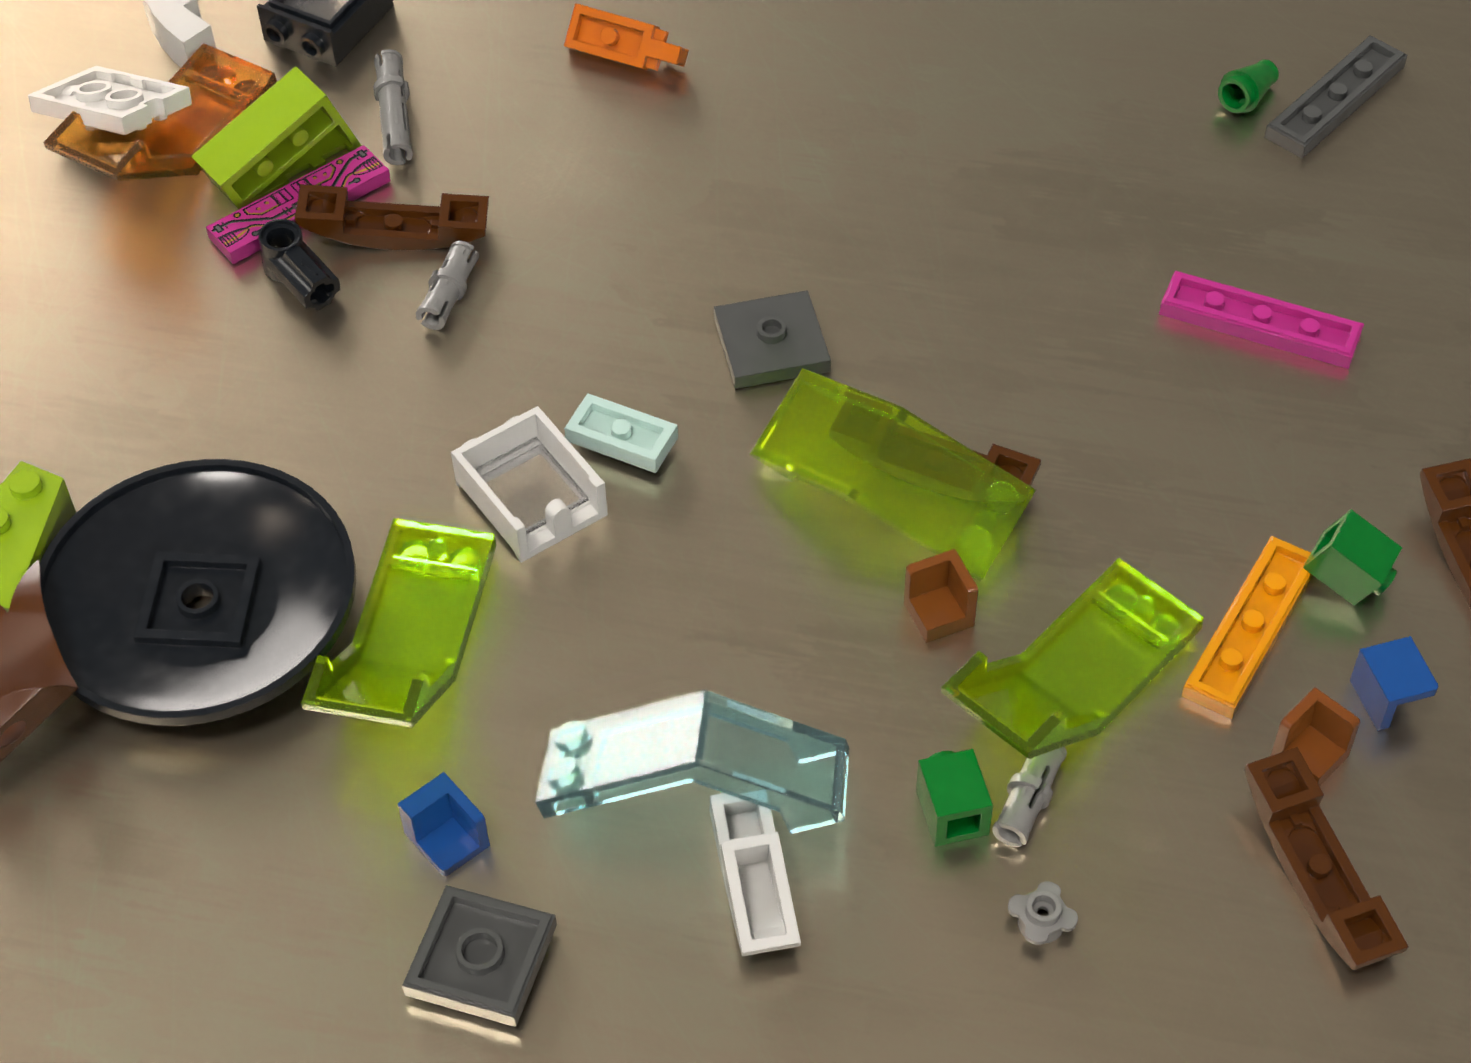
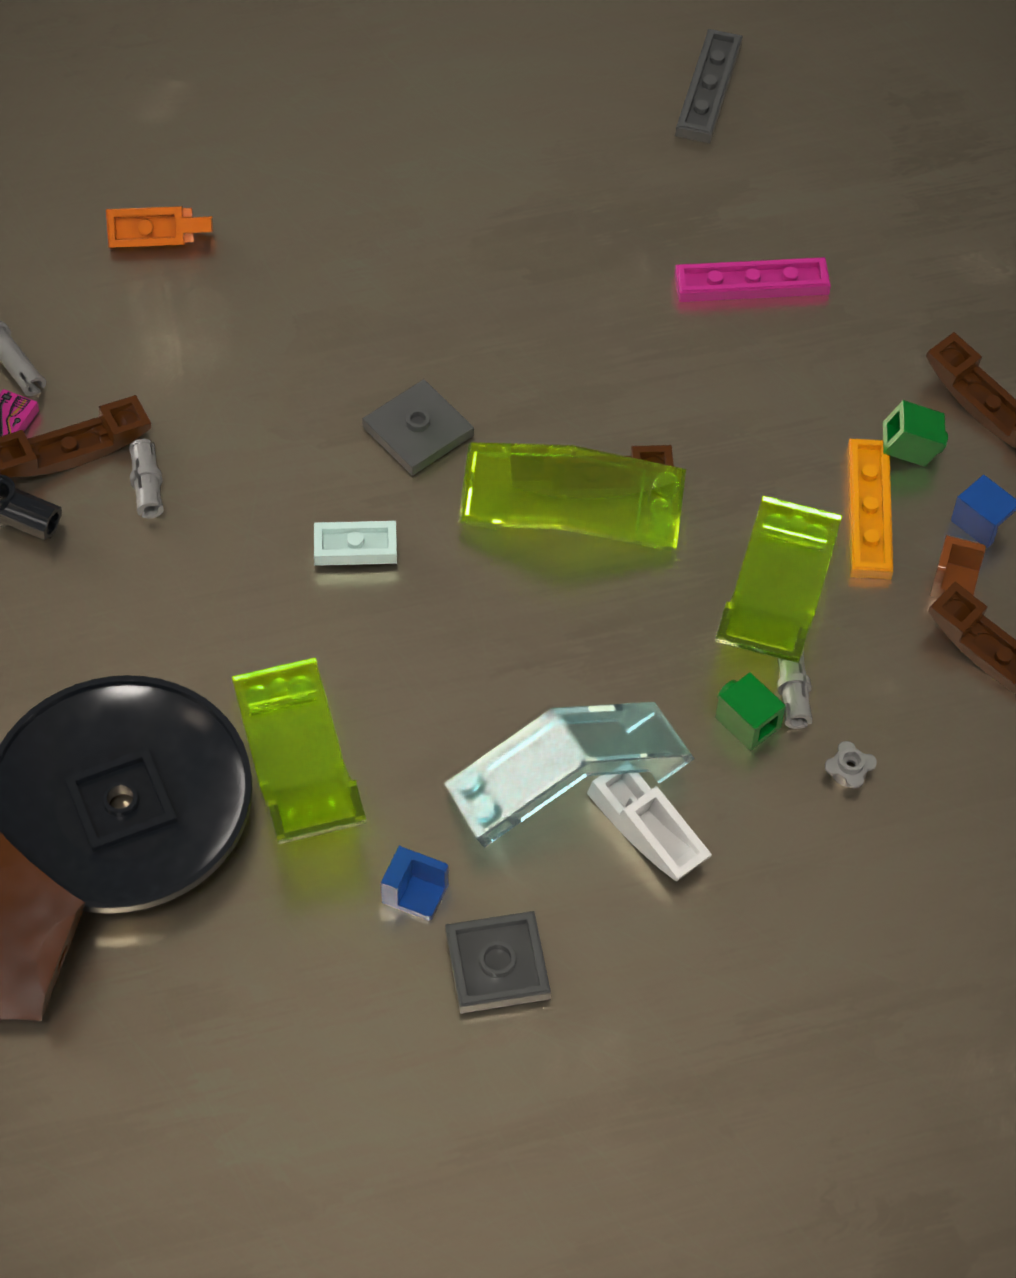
camera: 30 degrees left, 5 degrees up
white window [451,406,608,563] -> none
dark orange panel [904,549,978,643] -> none
green cone [1218,59,1279,113] -> none

